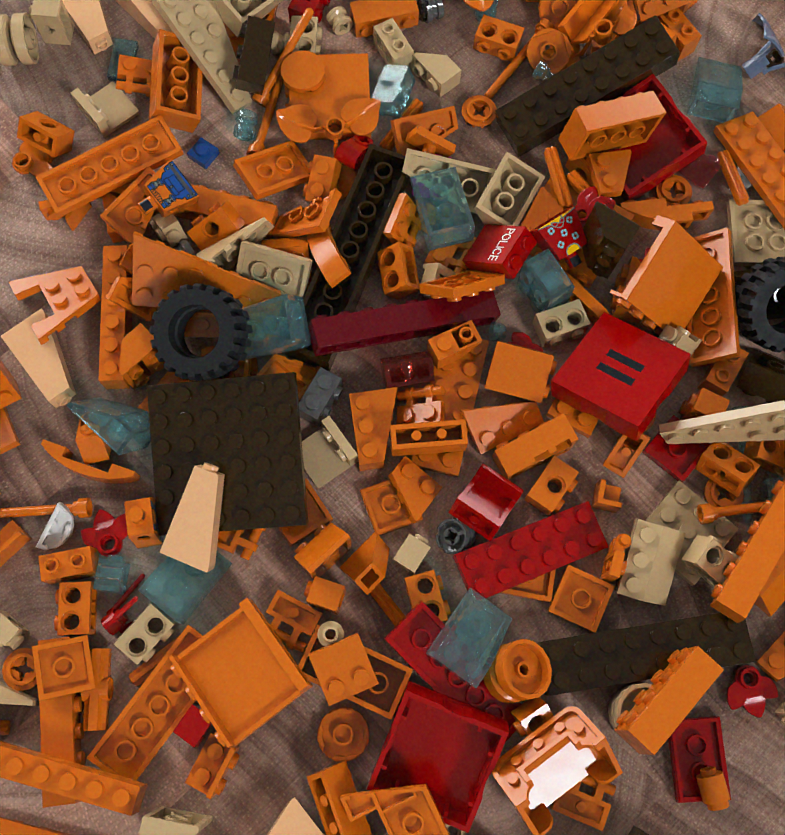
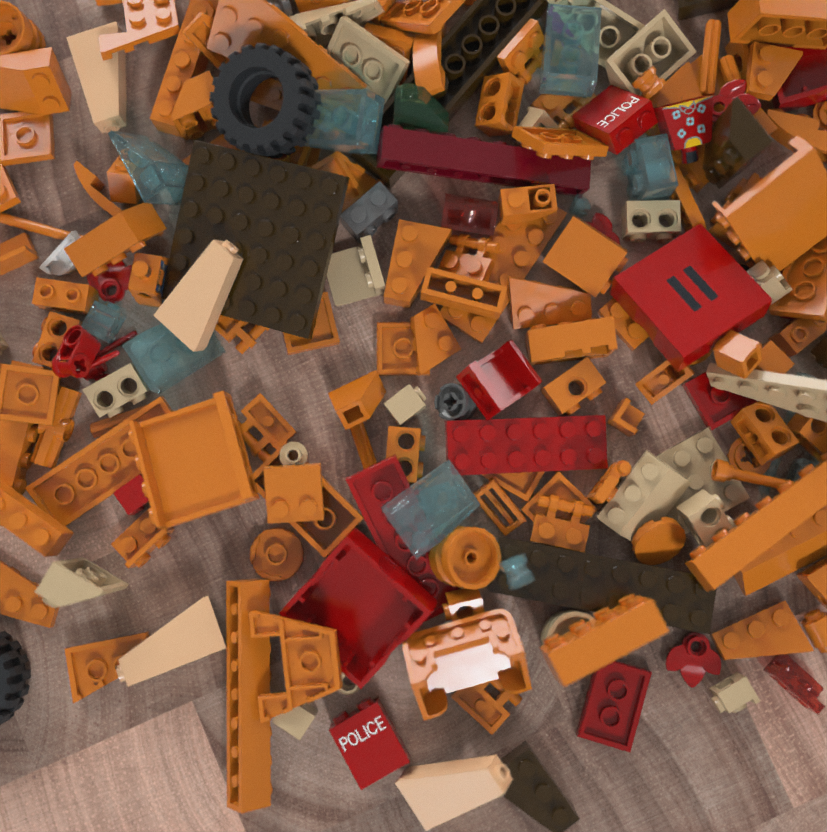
camera: 25 degrees right, 10 degrees up
orange slope [293,523,352,580] -> none
orange brick [304,576,346,615] -> none
orange brick [696,766,730,811] -> none
none -> red piece [52,325,101,378]
none -> orange wedge [64,200,167,277]
none -> clear green slope [394,83,449,132]
none -> orange tile [472,477,527,536]
none -> clear light blue wheel [498,553,536,590]
none -> orange plate [530,495,594,553]
none -> orange wheel [631,66,667,99]
none -> orange tile [631,517,686,565]
none -> orange brick [713,330,762,379]

